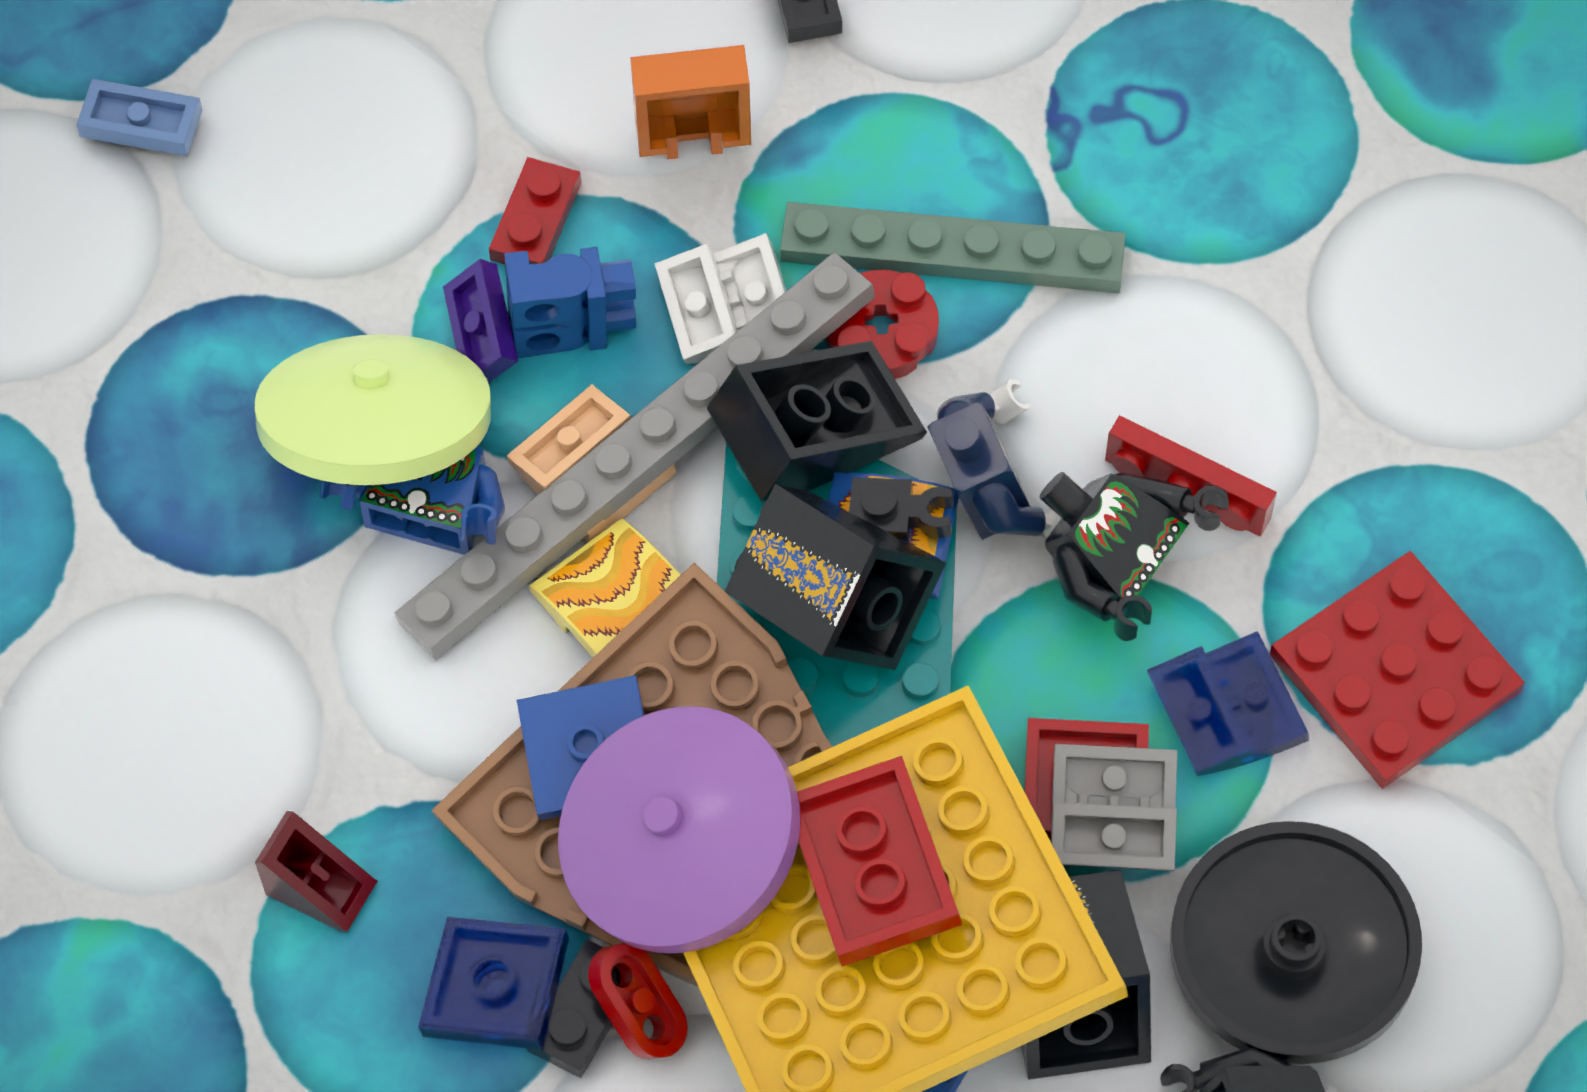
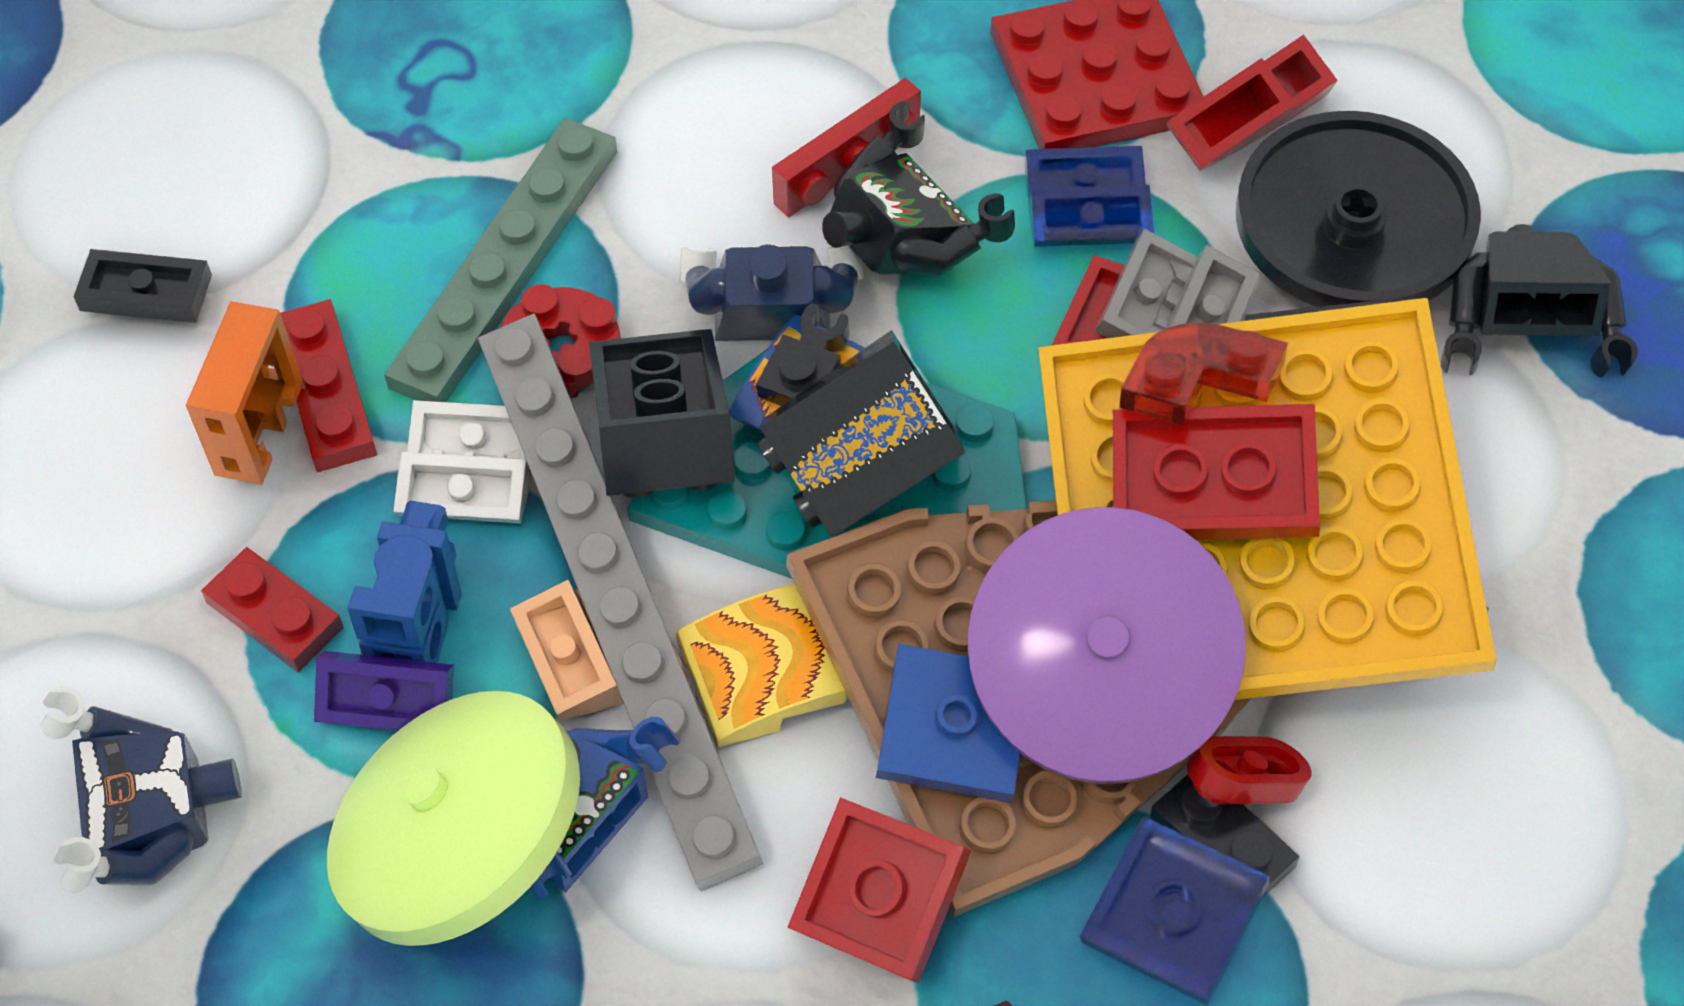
camera: 70 degrees left, 5 degrees down
none -> torso [40,686,242,893]
none -> red plate [280,299,377,473]
none -> red plate [787,797,971,983]
none -> clear red plate [1119,323,1288,425]
none -> red slope [1166,34,1338,171]

